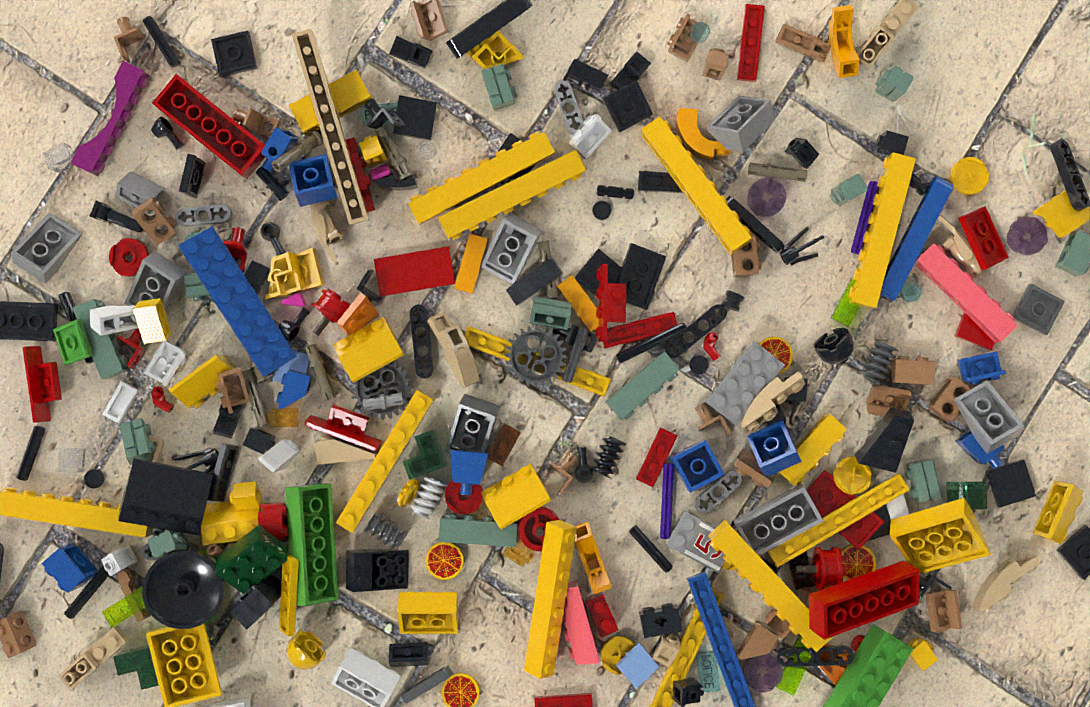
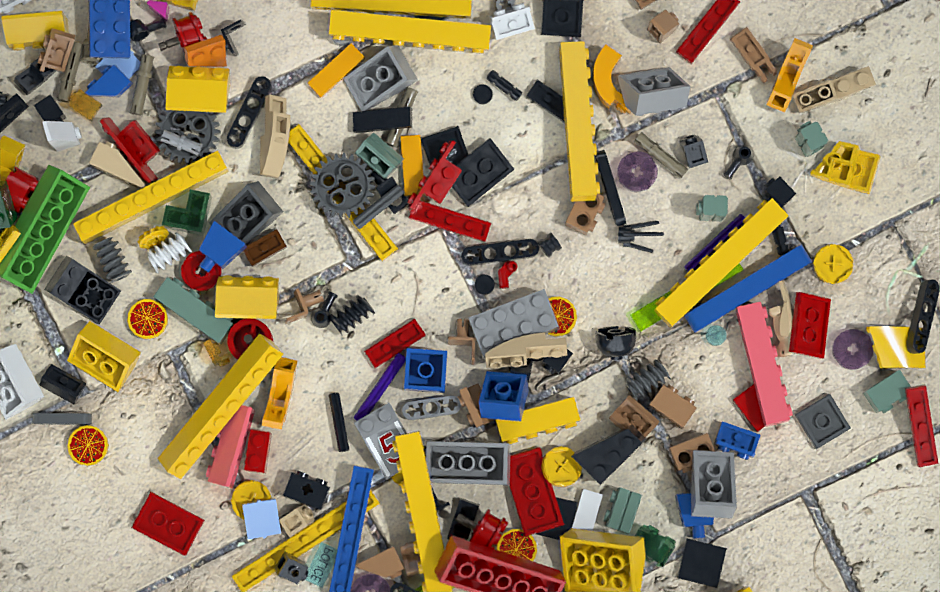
camera: 25 degrees right, 5 degrees down
red tile [374,246,455,297] -> none
sand green brick [606,352,680,420] -> none
black axle [616,322,687,363] -> none
yellow tile [767,473,910,568] -> none
none -> black bar [723,145,753,180]
none -> yellow slope [810,141,881,194]

